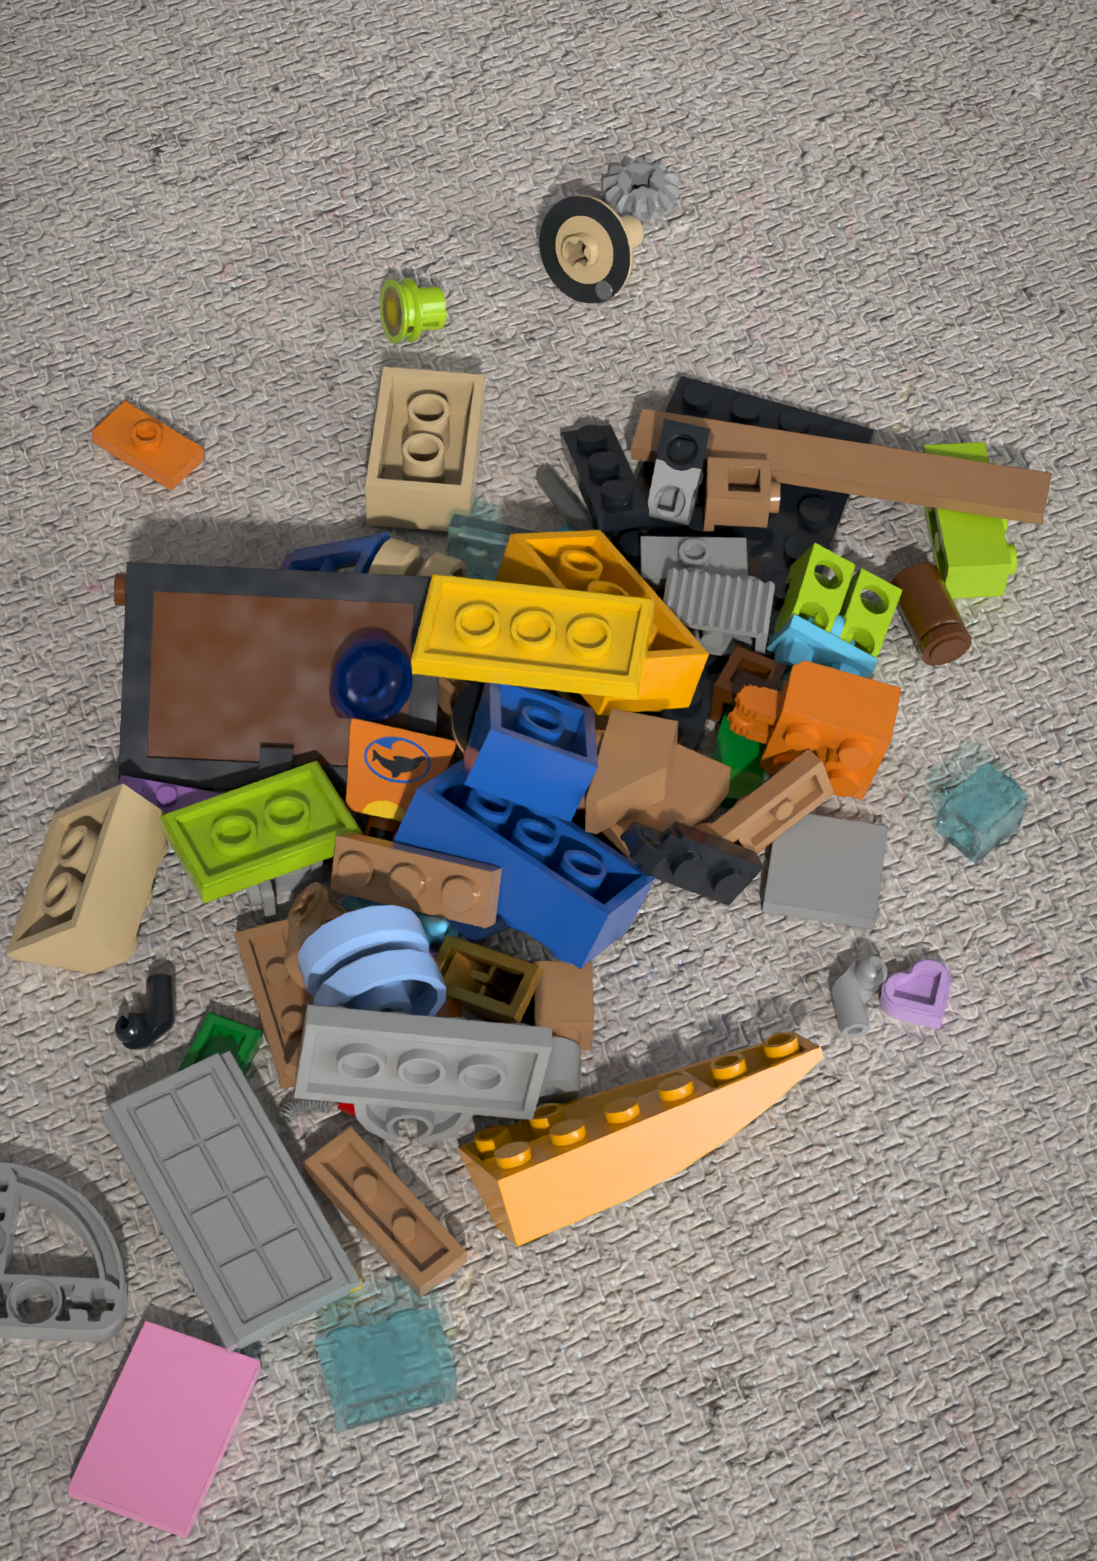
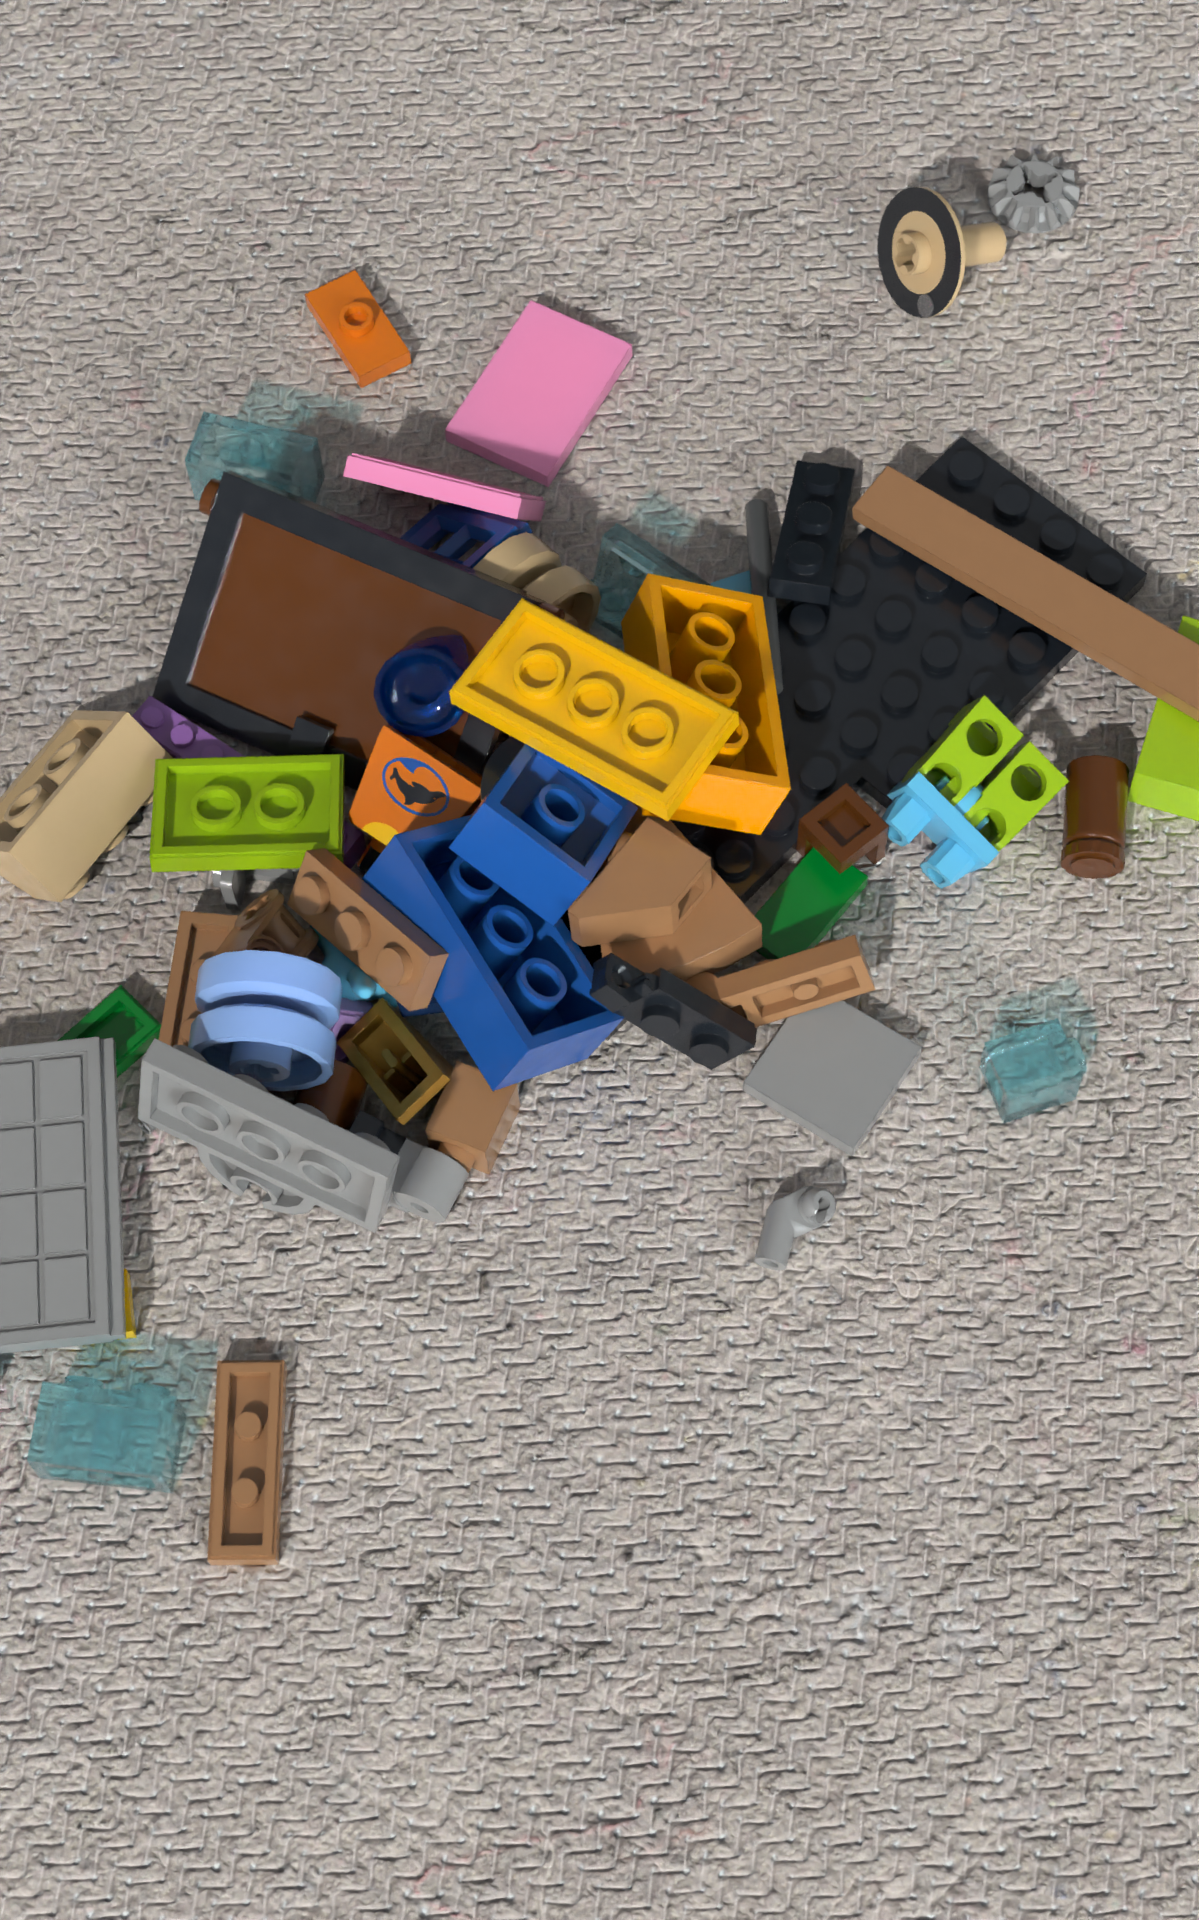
camera: 30 degrees right, 10 degrees up
black arm [114,973,175,1050] -> none
medium nougat plate [304,1126,467,1298] -> none
tan brick [365,366,485,534] -> none
lime piece [380,277,447,344] -> none
light orange wedge [458,1032,824,1246] -> none
light grey plate [640,536,748,590] -> none
leg [648,419,714,525] -> none
light grey brick [663,567,775,657] -> none
medium nougat brick [703,457,780,531] -> none
orange hinge [727,660,902,800] -> none
lavender tile [879,959,951,1030] -> none
none -> clear light blue brick [184,412,325,503]
none -> medium nougat tile [207,1360,287,1565]
none -> bright pink tile [343,453,546,521]
none -> bright pink tile [445,300,632,487]

